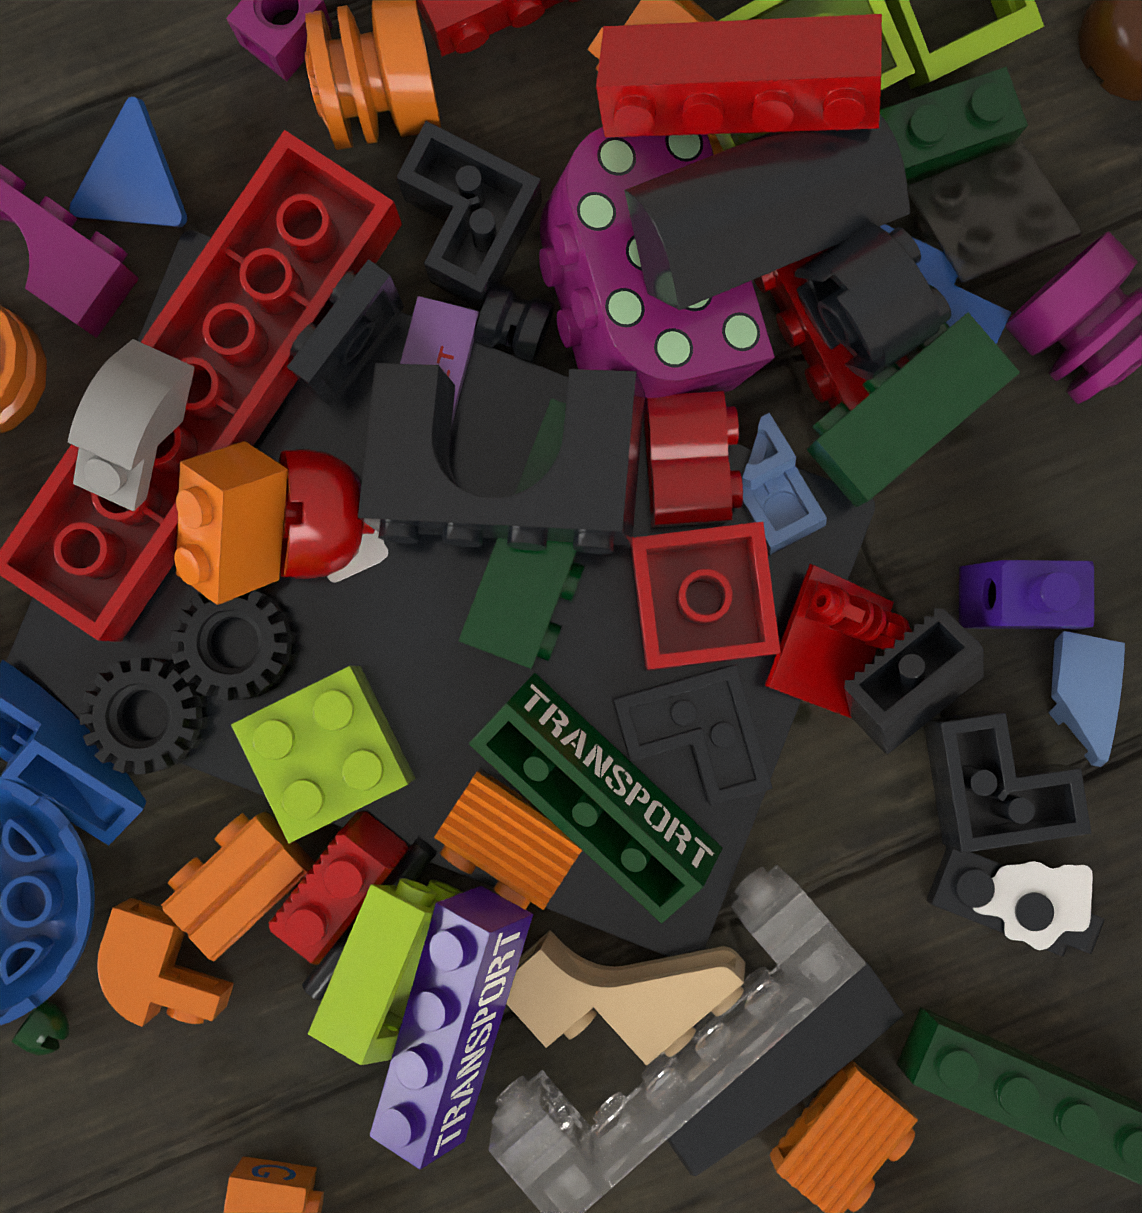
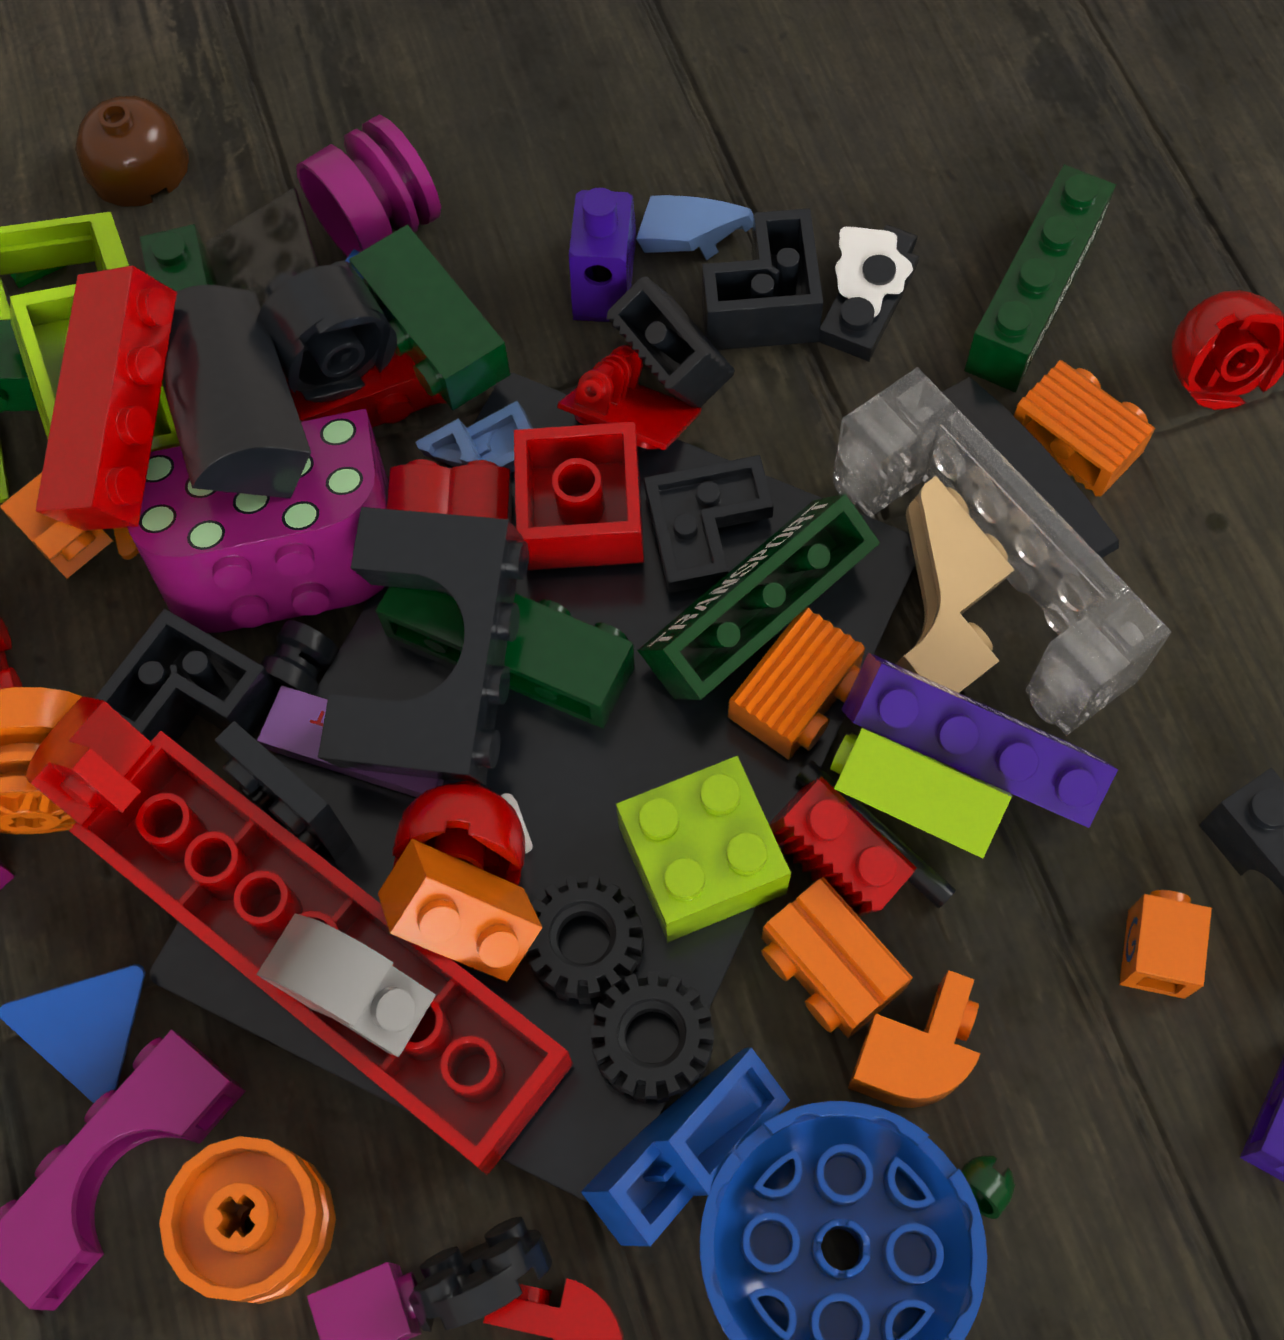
camera: 80 degrees left, 20 degrees down
none -> red brick [26,696,152,825]

